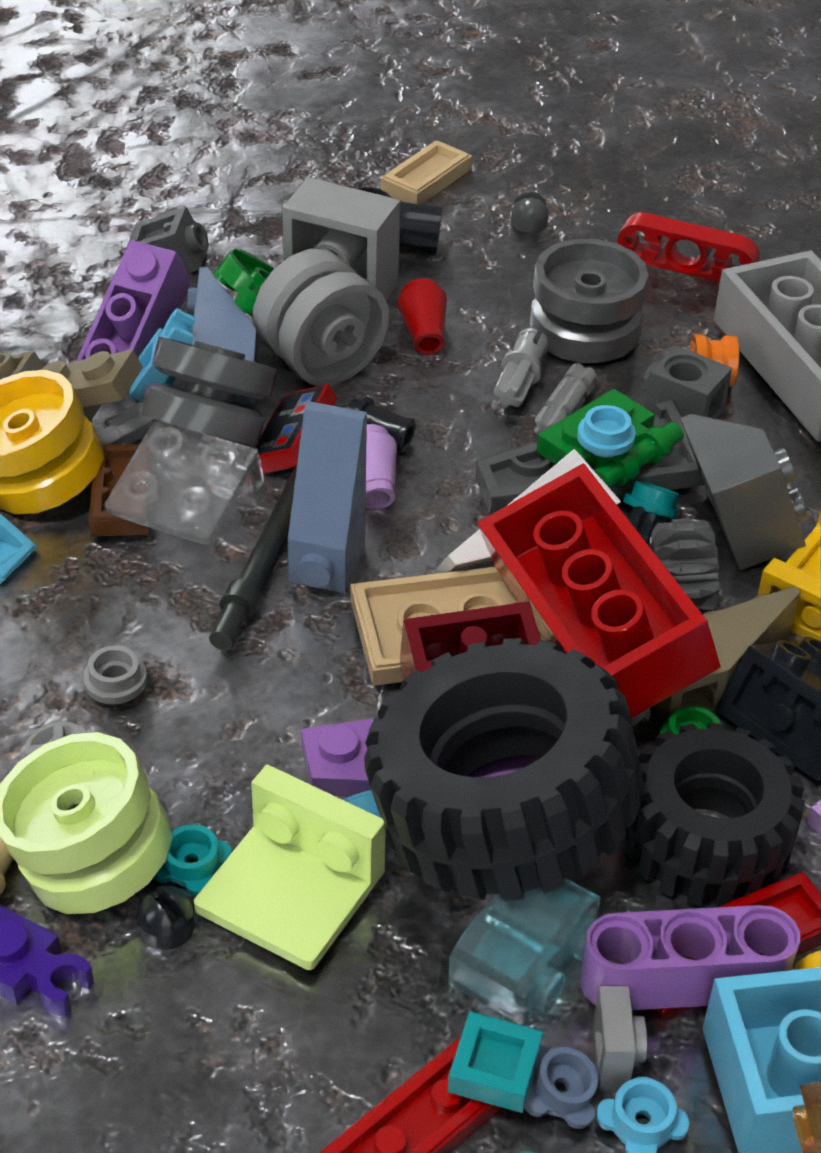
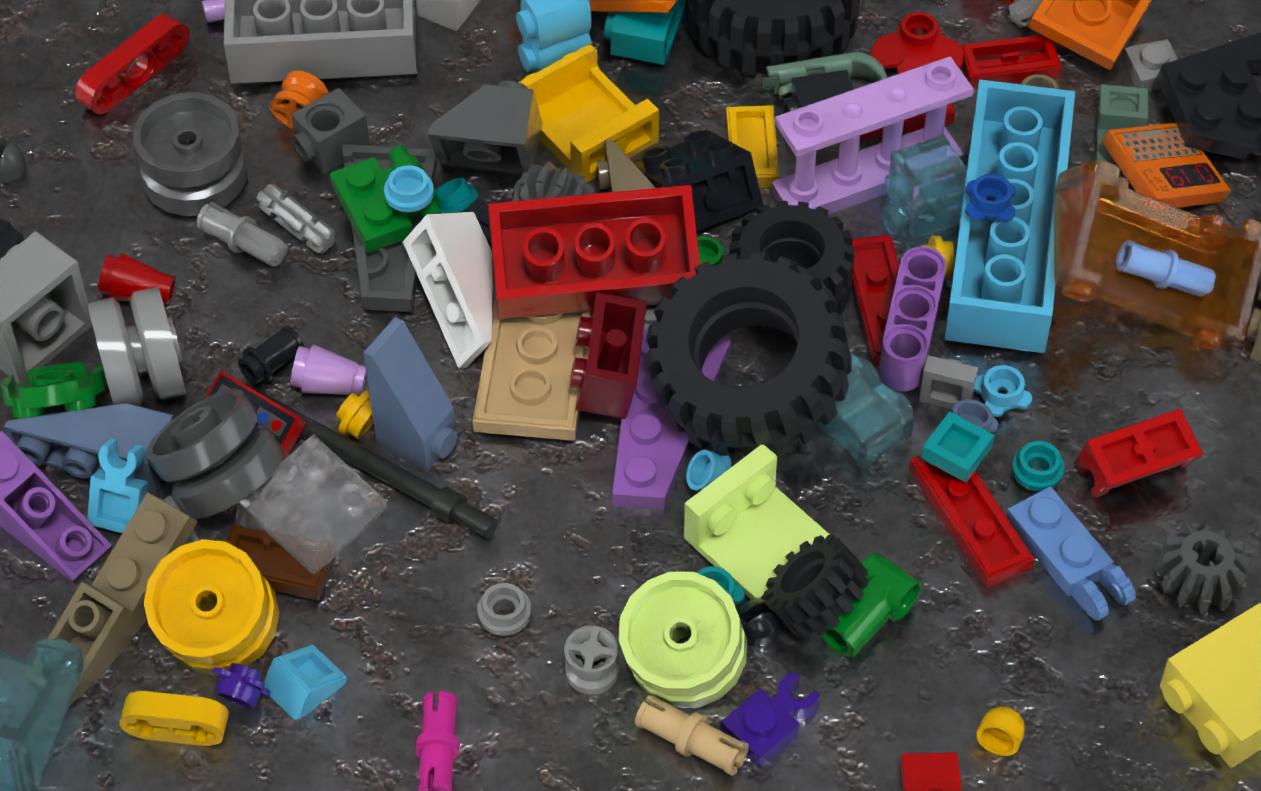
camera: 70 degrees left, 10 degrees up
none -> black tyre [764,534,869,638]
none -> green piece [820,552,922,658]

